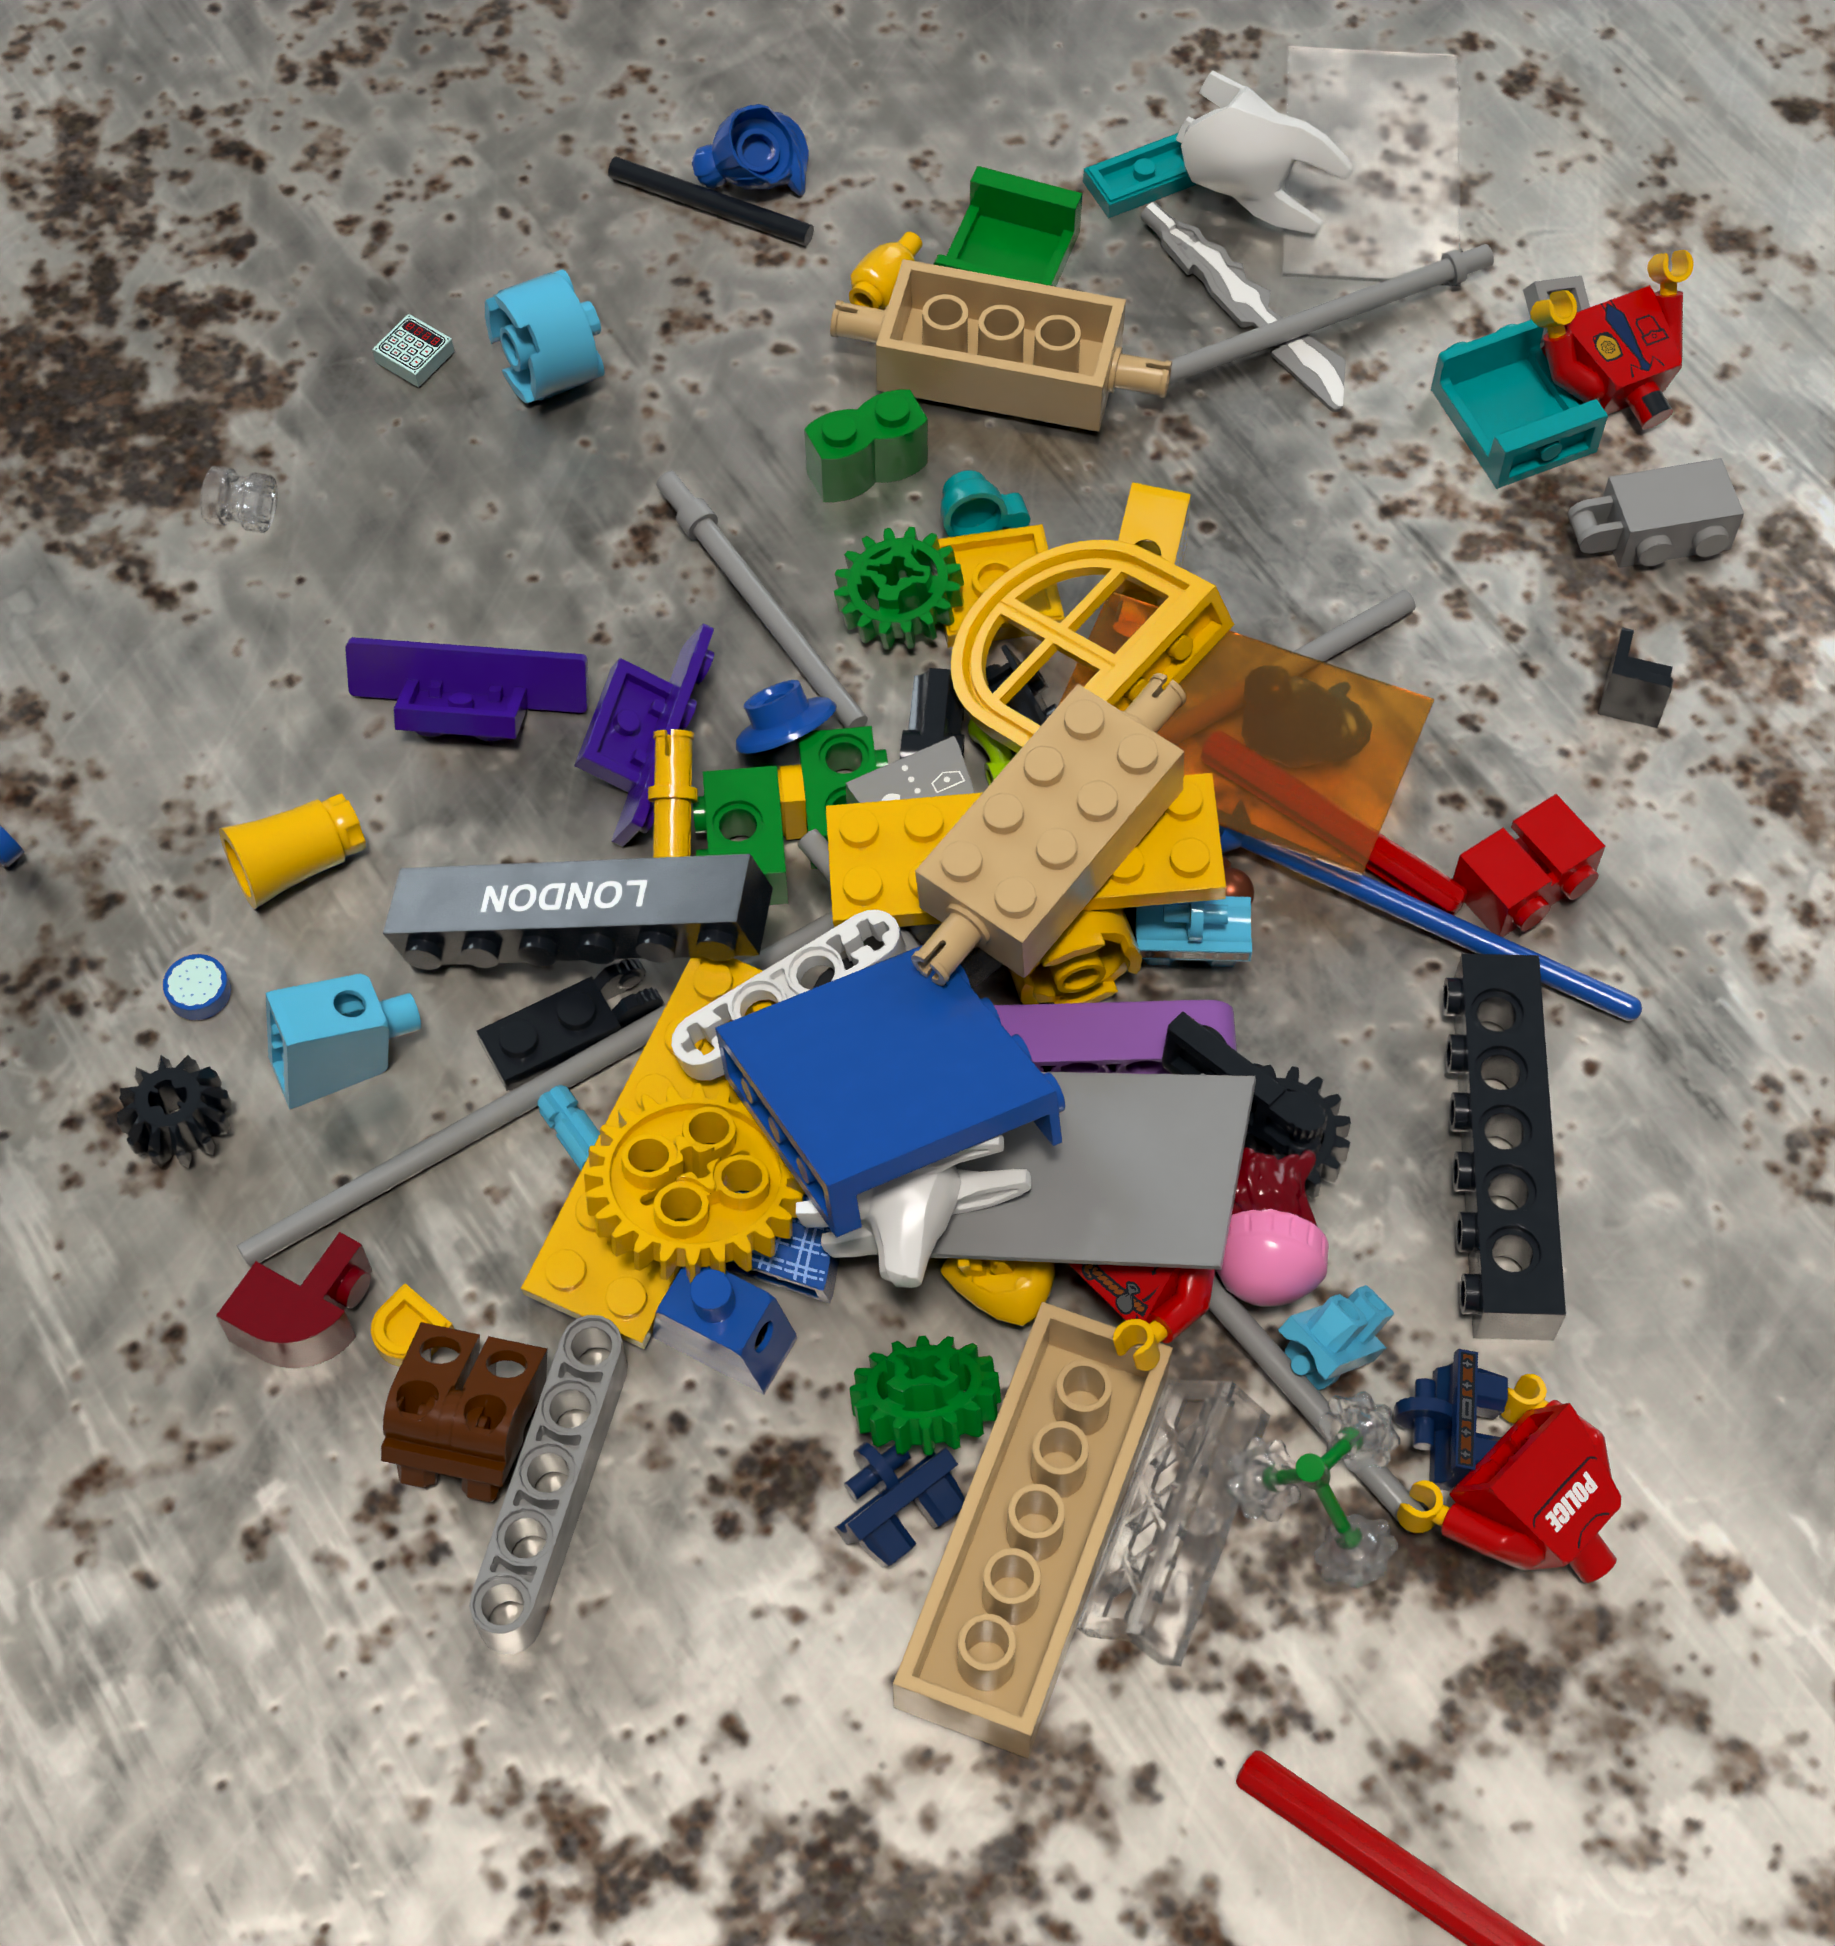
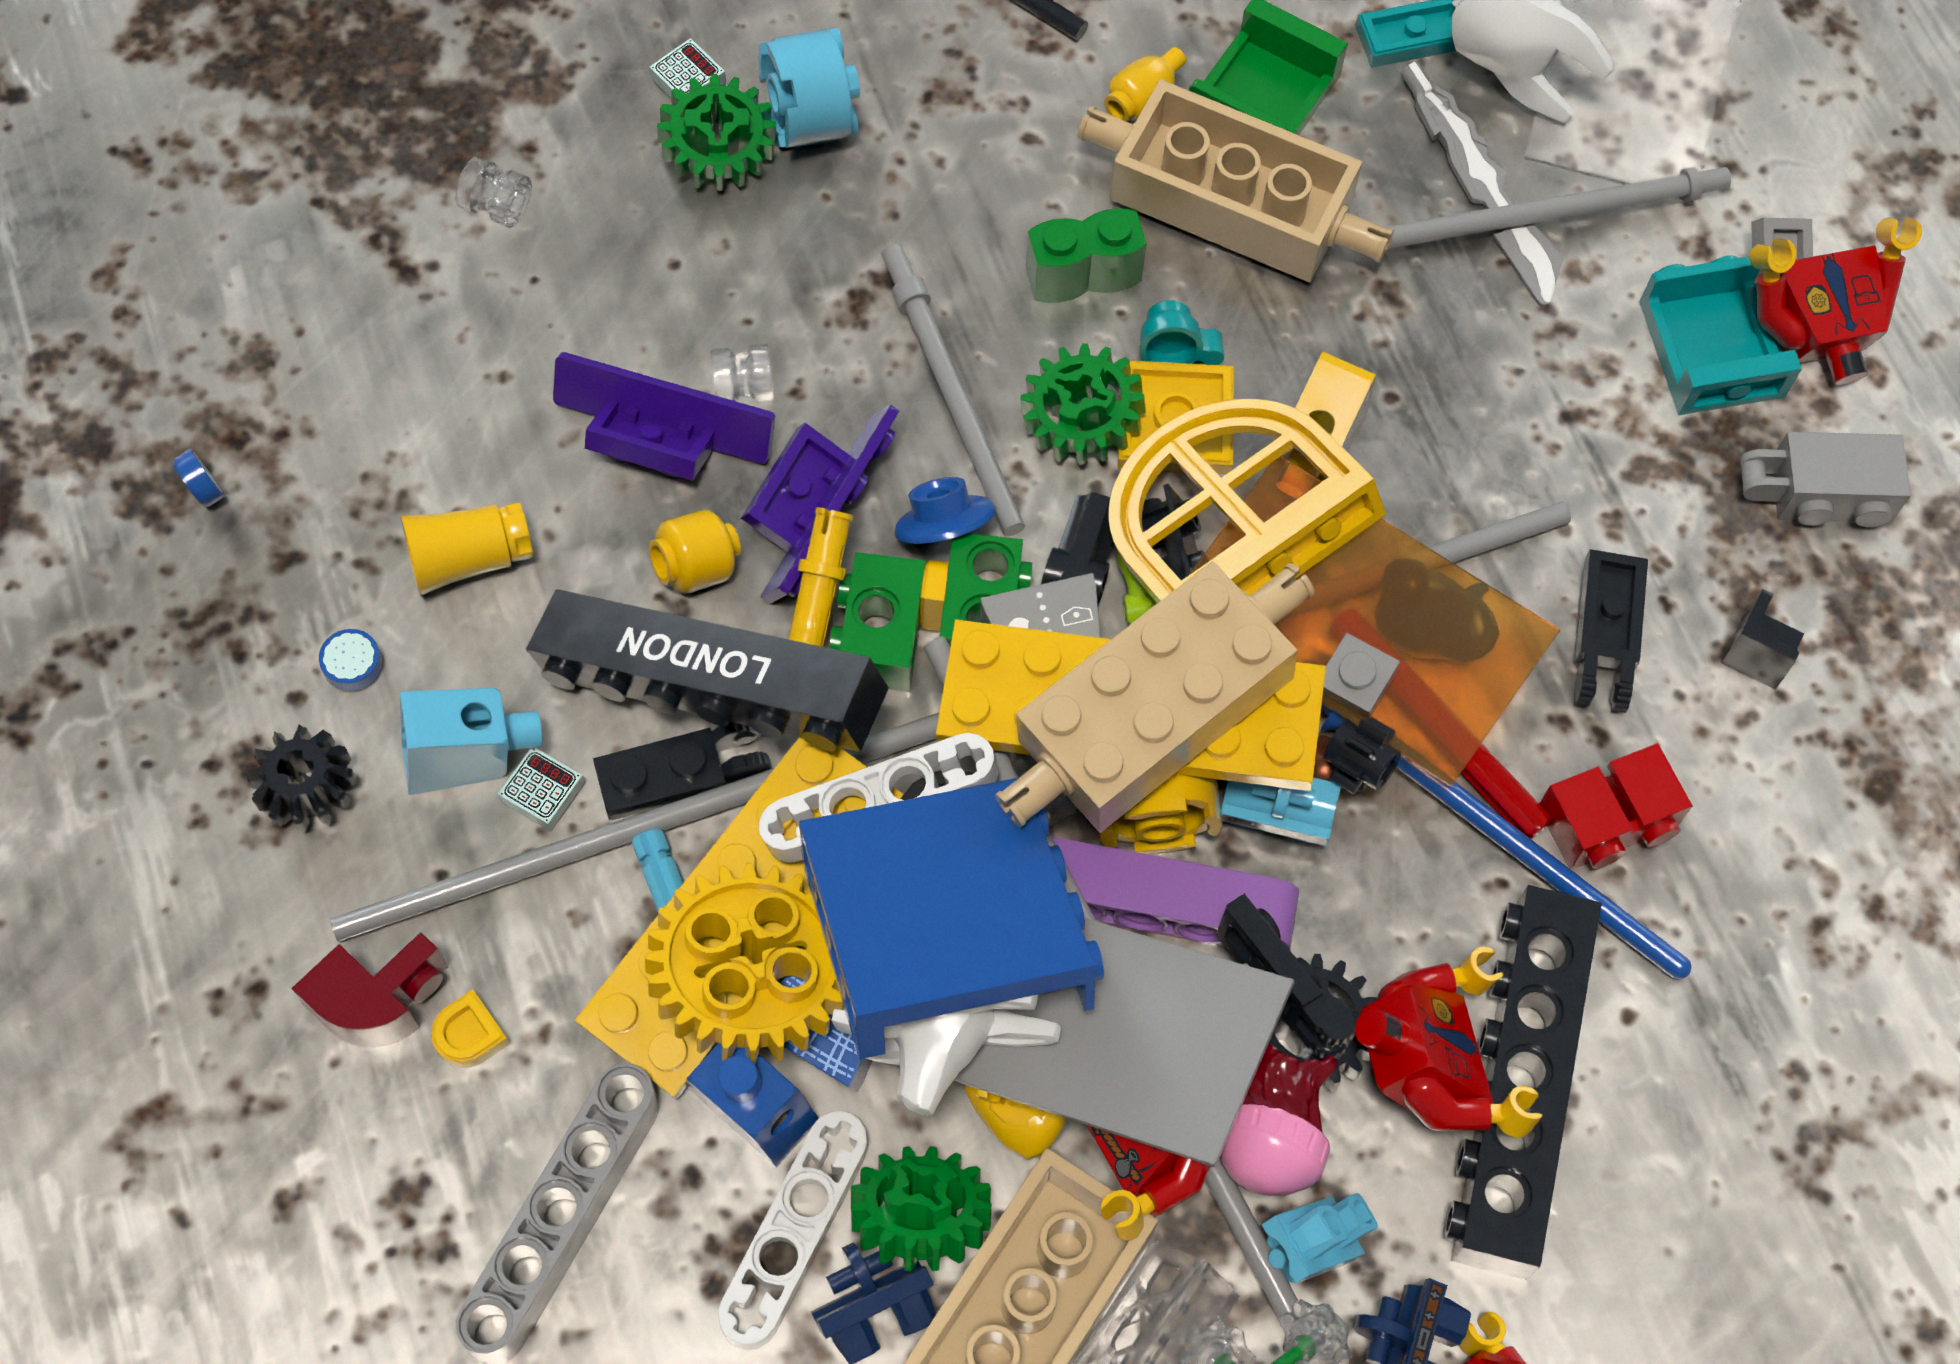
camera: 10 degrees right, 5 degrees up
reddish brown hips [381,1322,548,1502] -> none
none -> tile [498,747,585,831]
none -> yellow head [649,510,741,593]
none -> green gear [657,74,776,190]
none -> clear wheel [711,344,774,402]
none -> white beam [718,1111,868,1350]
none -> light grey plate [1323,632,1400,719]
none -> black gear [1324,716,1401,794]
none -> red torso [1355,946,1542,1138]
none -> black hinge [1574,549,1648,713]

